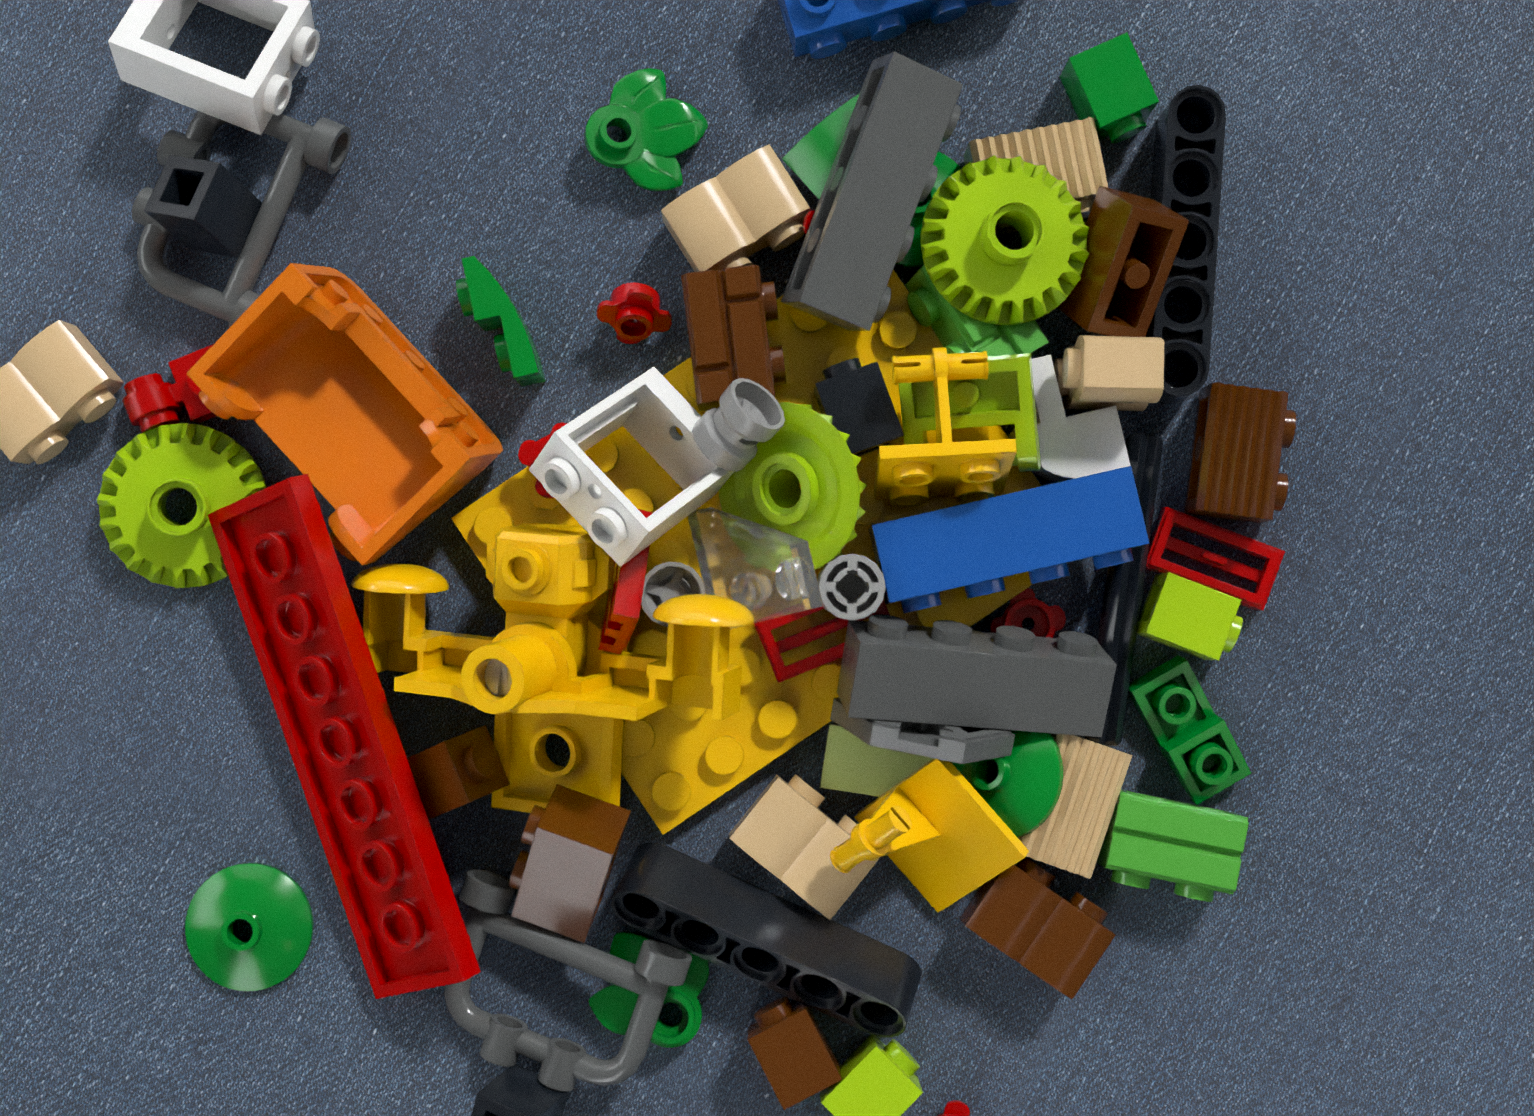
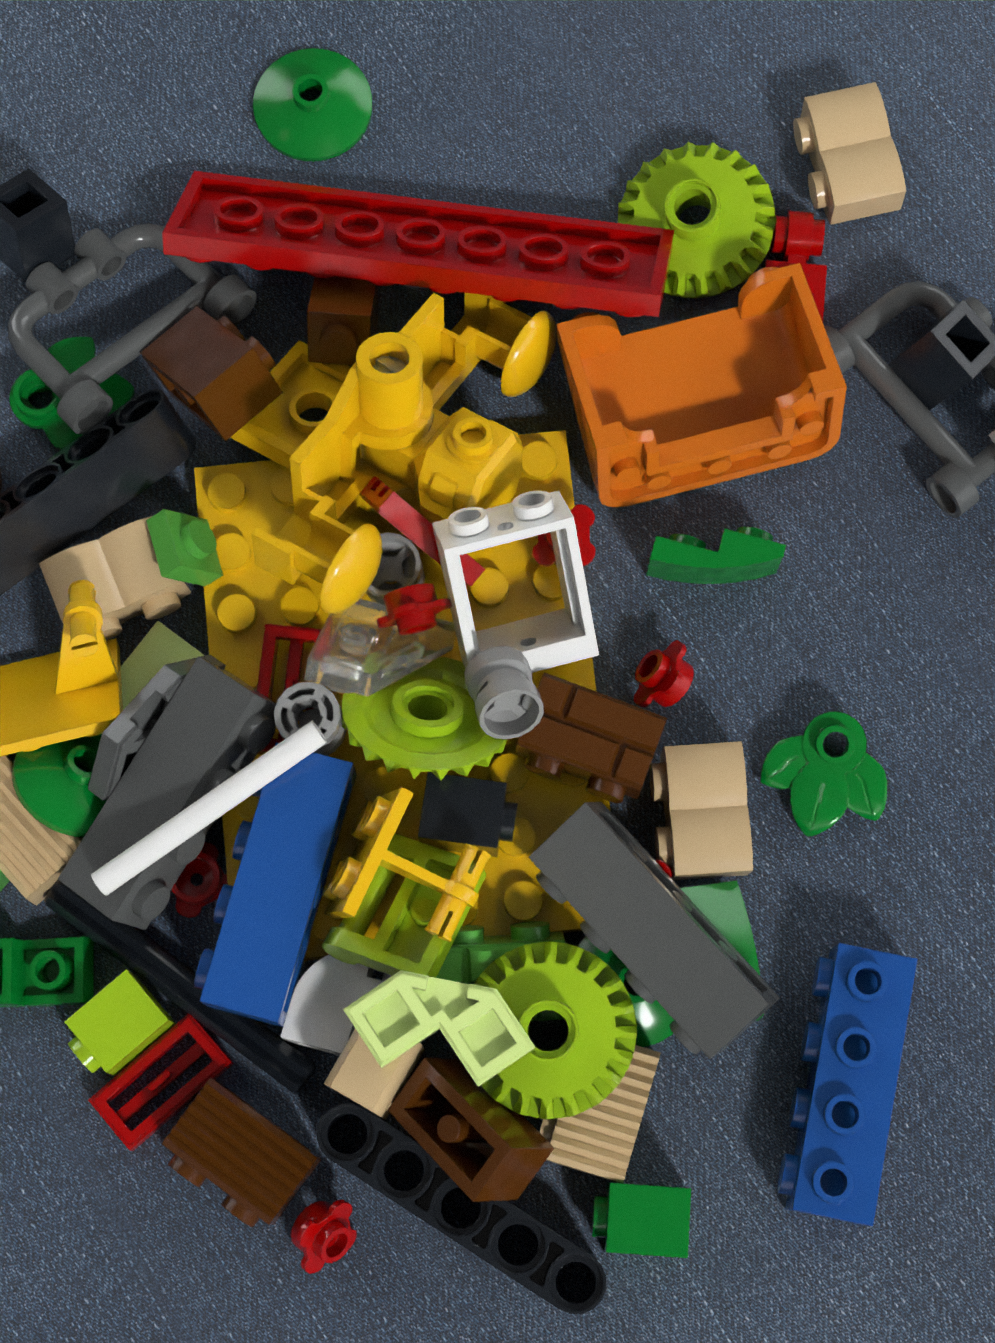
camera: 115 degrees right, 10 degrees down
none -> white bar [91,721,327,896]
none -> bright green plate [146,509,223,586]
none -> red plate [291,1199,357,1274]
none -> yellowish green tile [343,970,535,1087]
none -> red plate [376,583,452,635]

